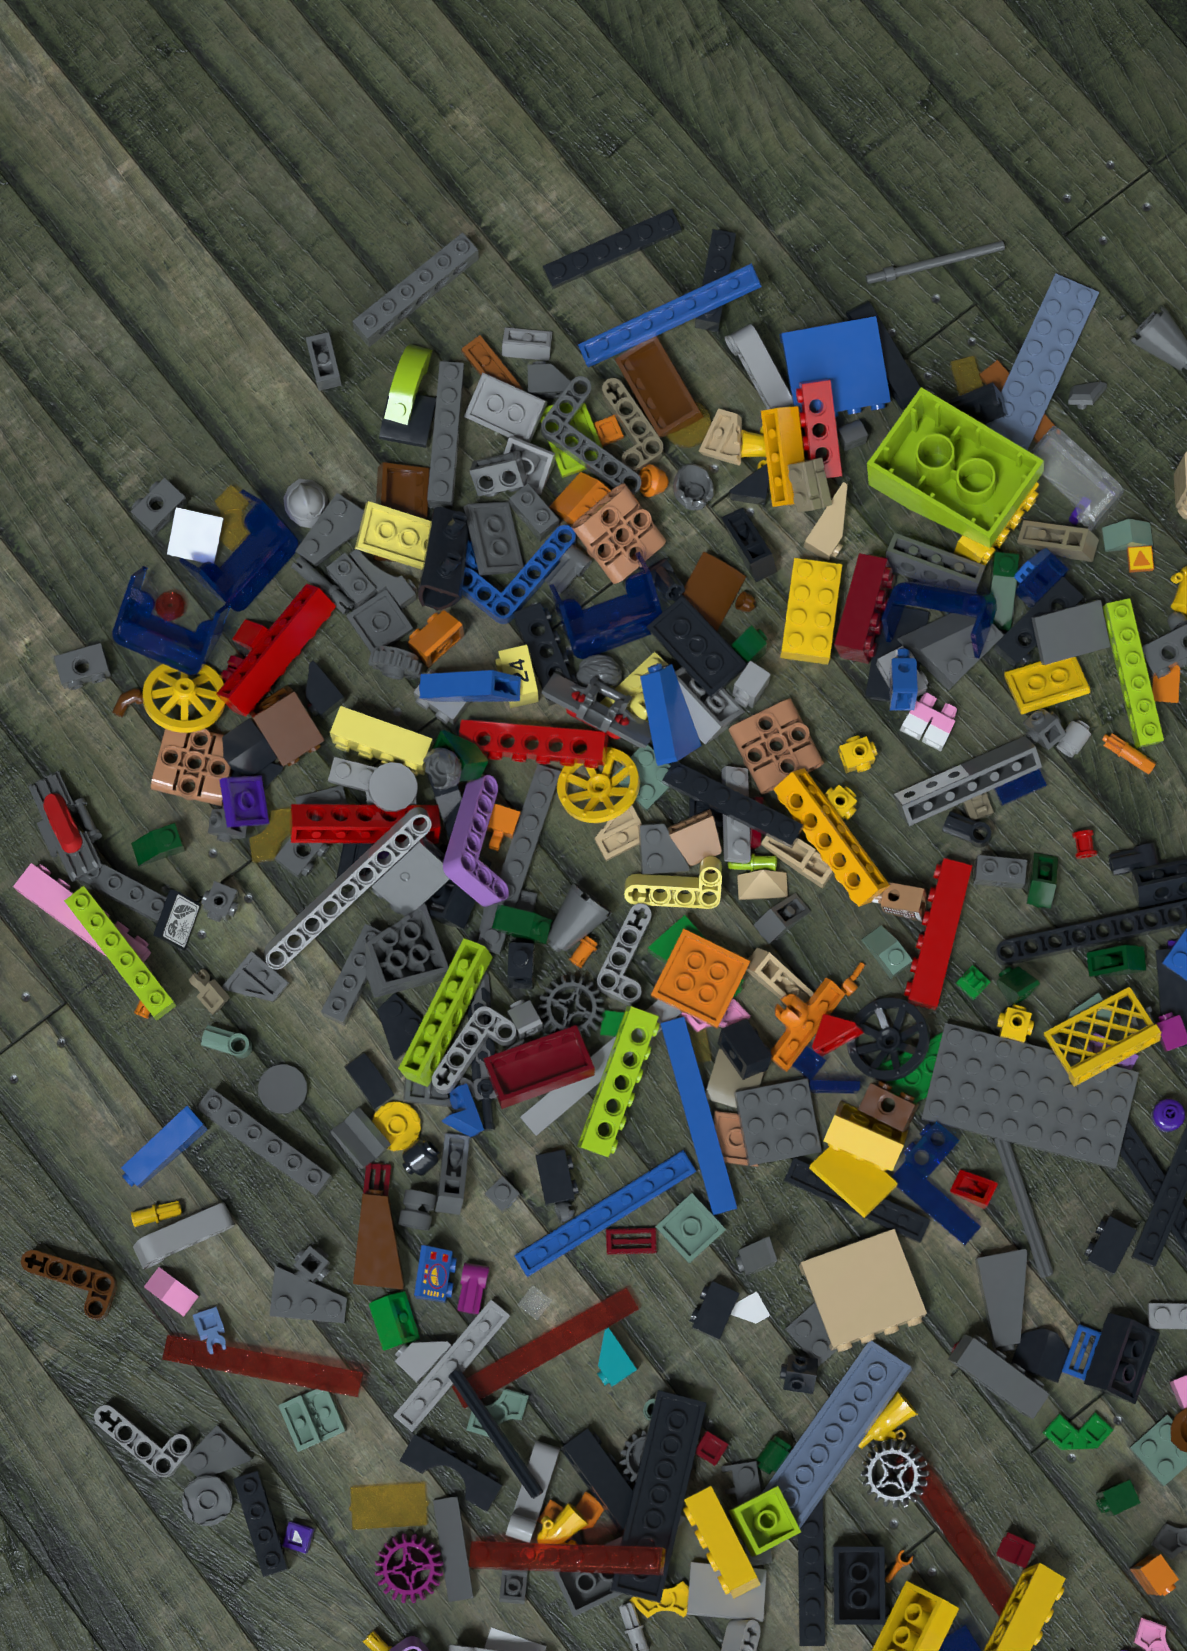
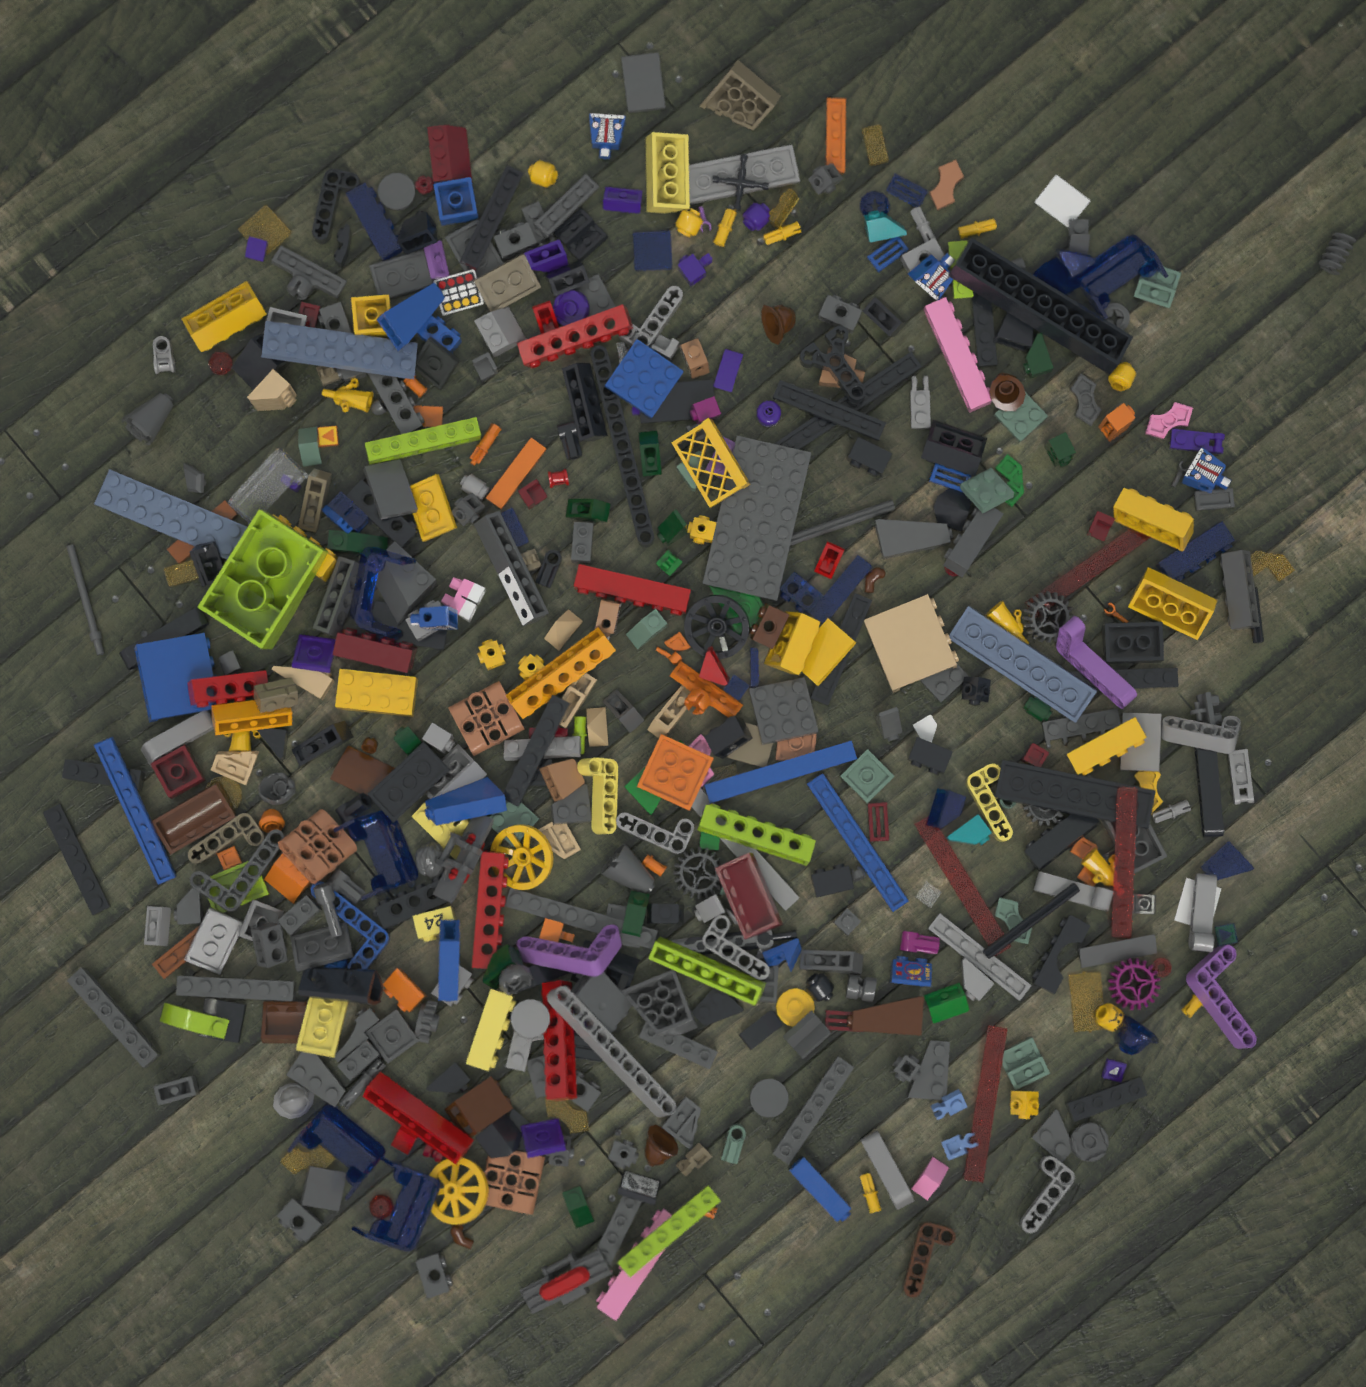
camera: 90 degrees left, 5 degrees up
lime slope [729,1486,801,1557] -> none
none -> dark red brick [151,745,206,799]
none -> dark purple tile [292,634,336,673]
none -> dark grey piece [313,882,342,937]
none -> orange tile [486,438,547,510]
none -> dark red panel [518,479,547,510]
none -> tan slope [544,609,583,651]
none -> reddish brown piece [644,1124,679,1166]
none -> orange tile [664,632,691,651]
none -> reddish brown arm [864,567,886,593]
none -> clear blue slope [927,788,966,828]
none -> medium blue plate [931,1089,967,1120]
none -> sand green plate [960,468,1014,513]
none -> light yellow beam [966,764,1013,842]
none -> yellow brick [1010,1091,1039,1119]
none -> medium lavender beam [1056,616,1137,709]
none -> yellow head [1096,1003,1125,1032]
none -> clear blue piece [1118,1015,1159,1055]
none -> clear red plate [1152,958,1172,977]

